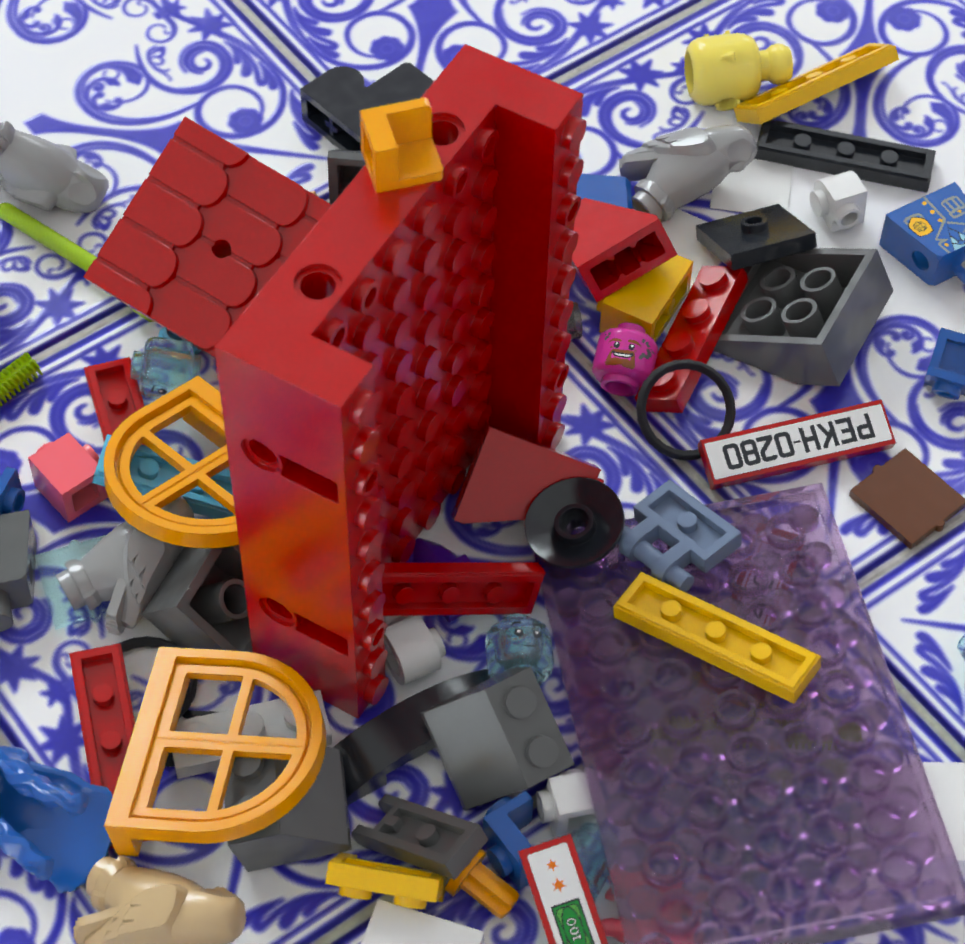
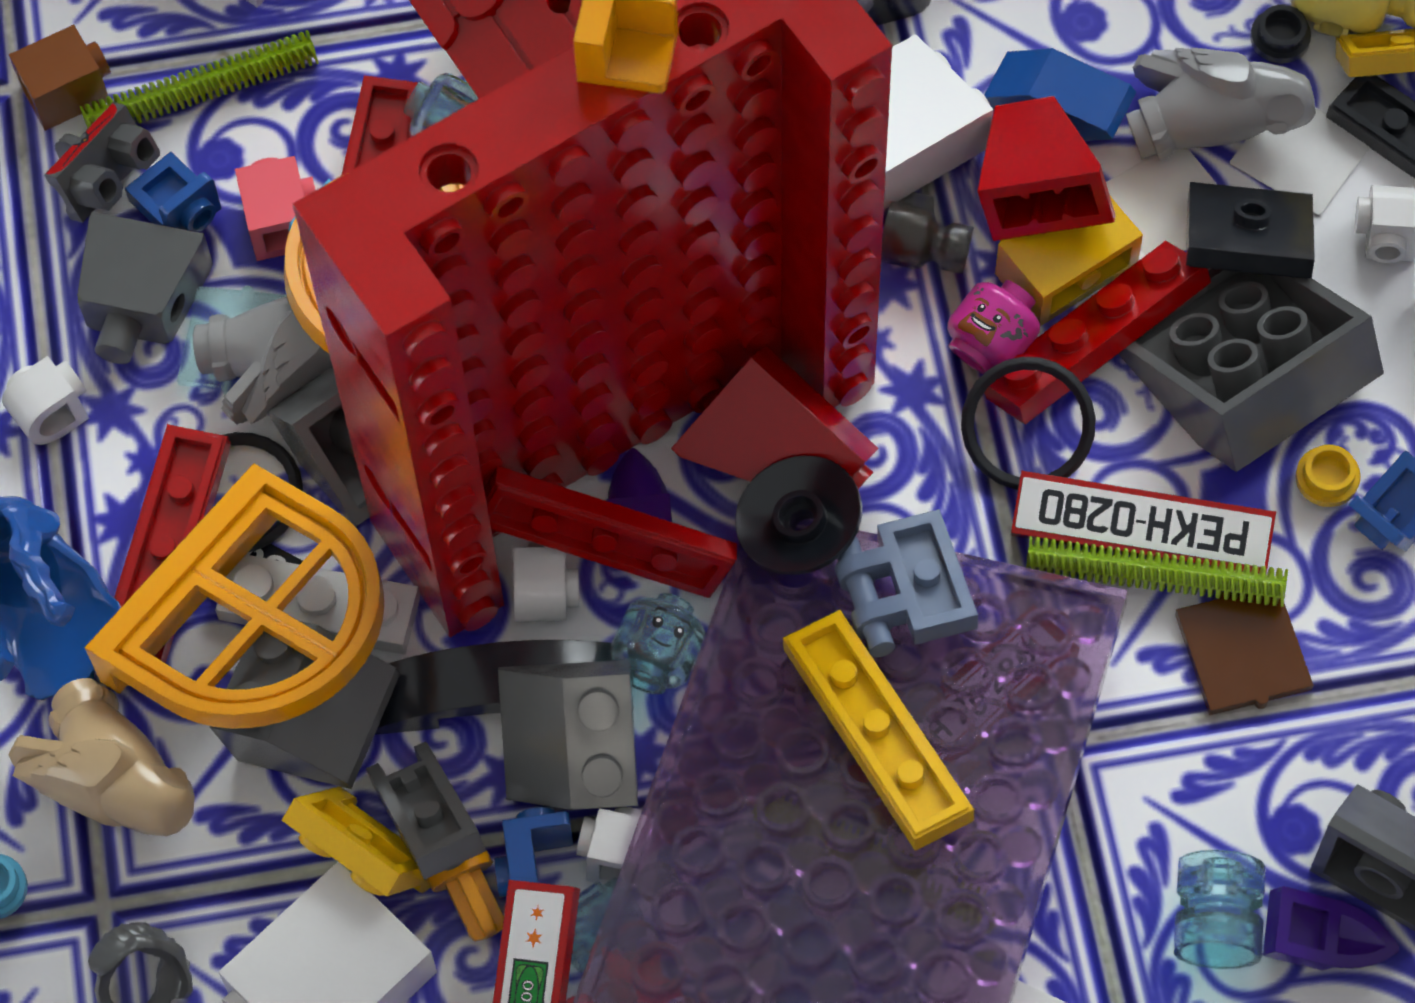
camera: 30 degrees right, 10 degrees up
none -> lime axle [1025,536,1288,607]
none -> black plate [1250,5,1311,63]
none -> yellow plate [1295,444,1361,507]

